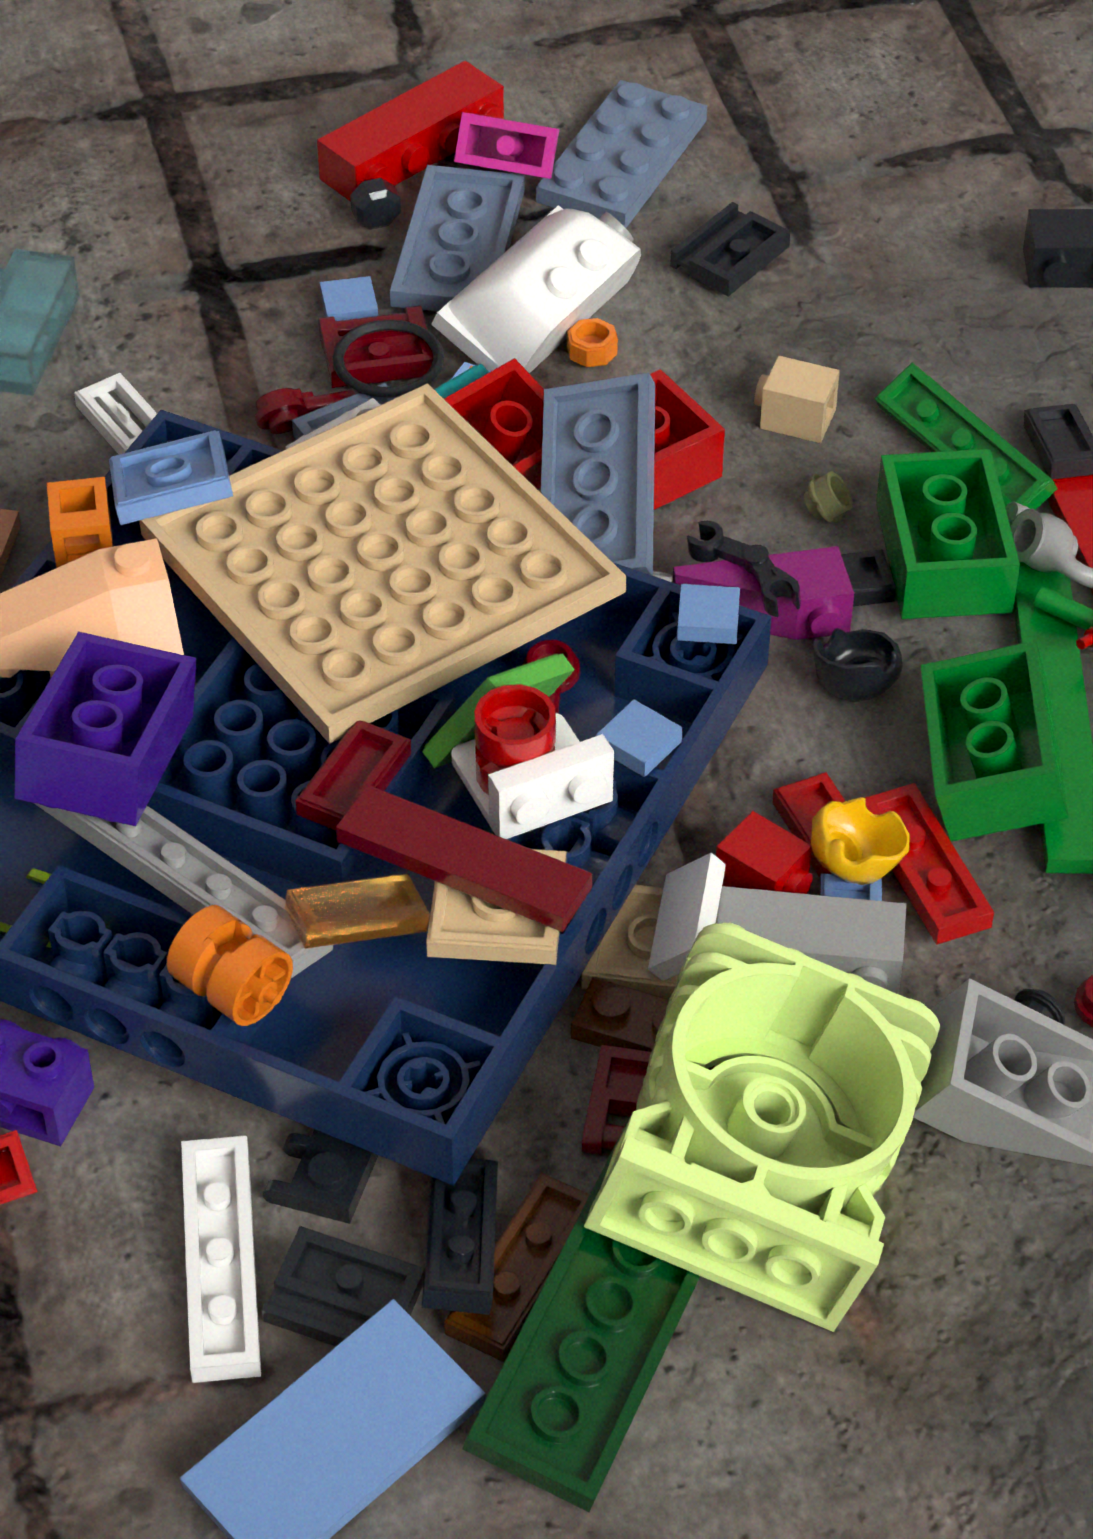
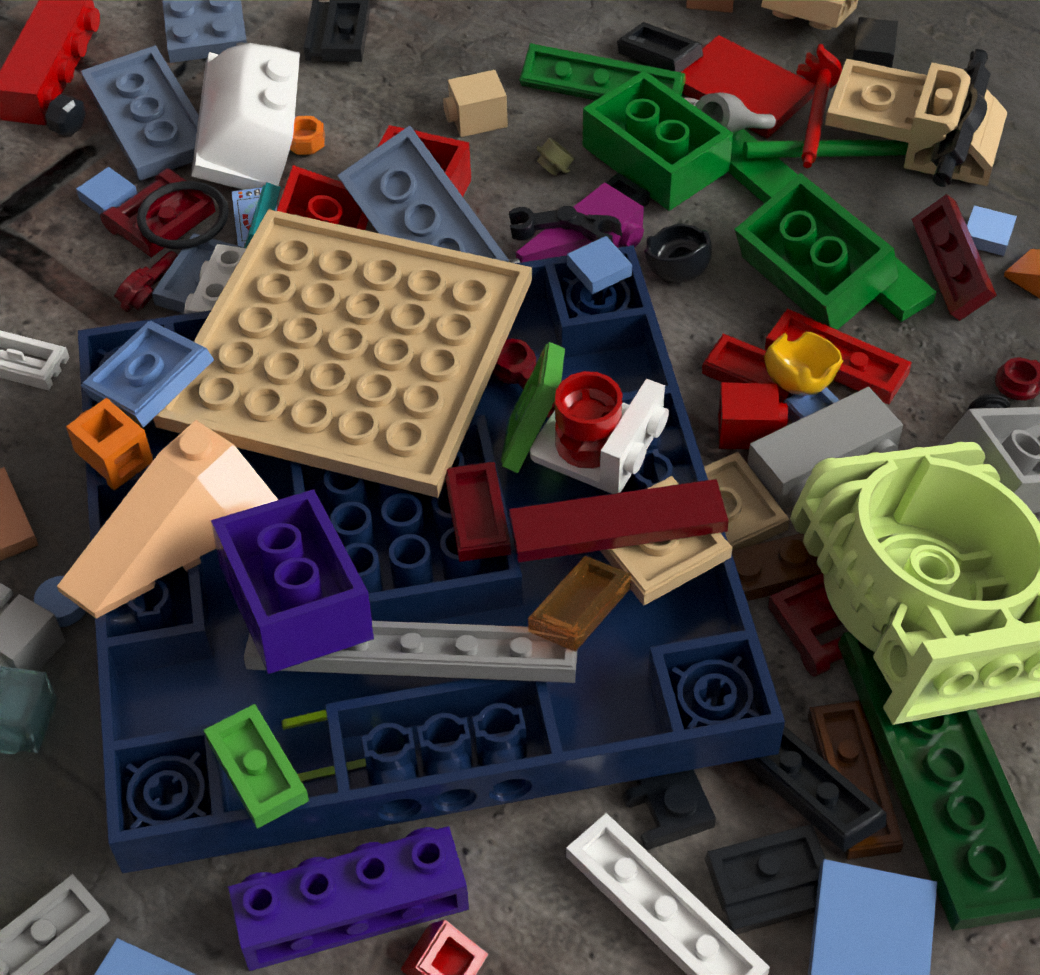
camera: 35 degrees left, 5 degrees up
orange wheel [166,905,293,1026] -> none
dark pink slope [454,112,559,179] -> none
medium blue tile [596,699,682,777] -> none
white tile [648,853,726,981] -> none

